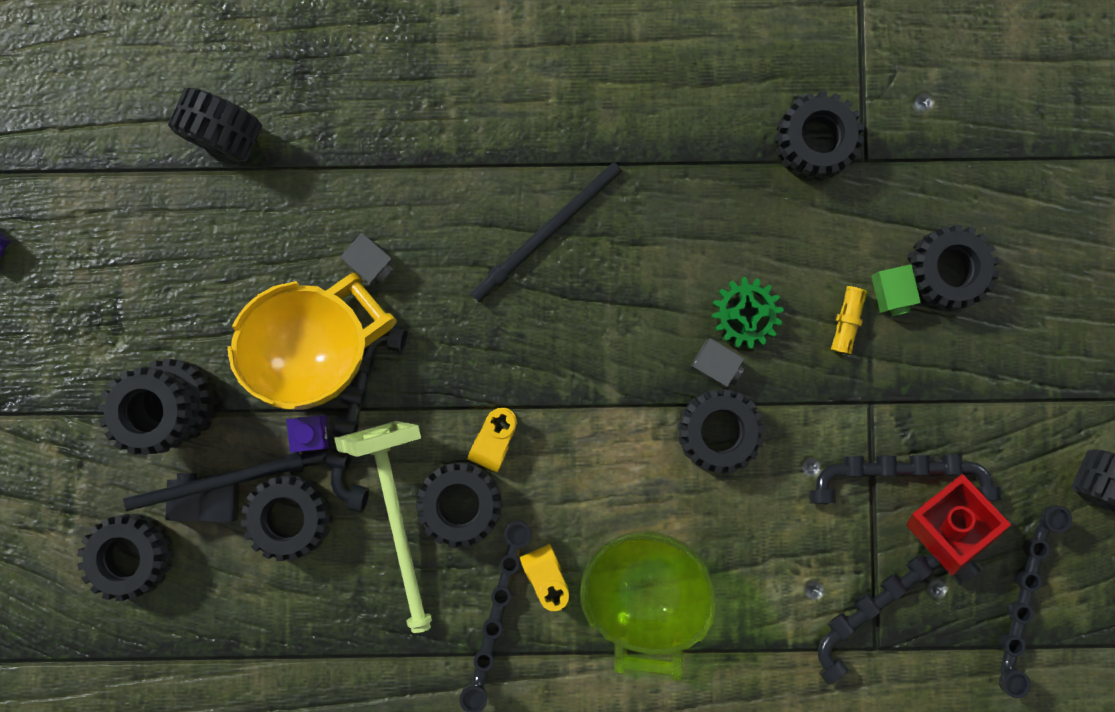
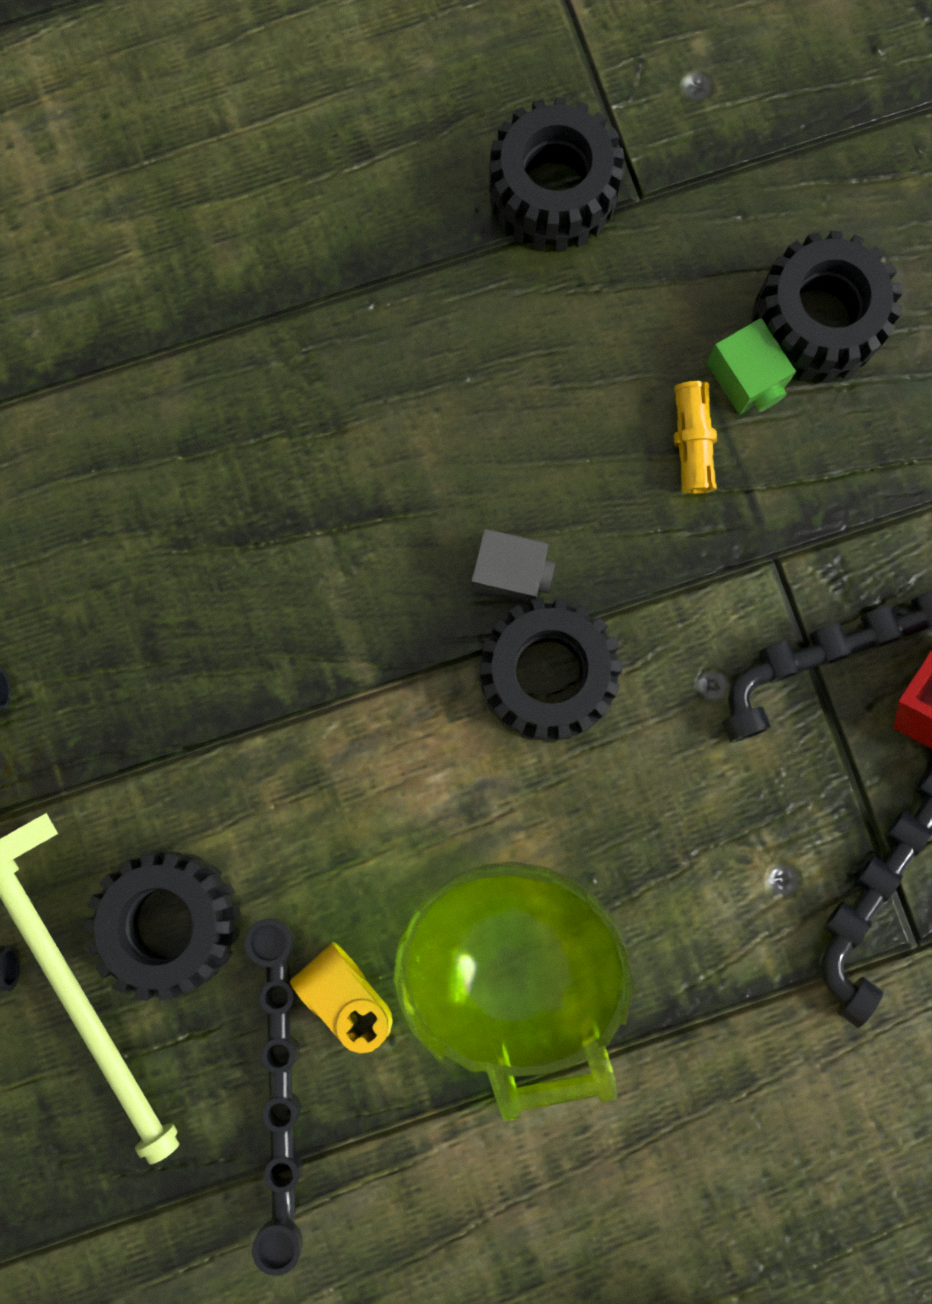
camera: 15 degrees left, 5 degrees down
yellow piece [467,407,517,473] -> none
black bar [470,162,622,302] -> none
green gear [710,277,784,349] -> none

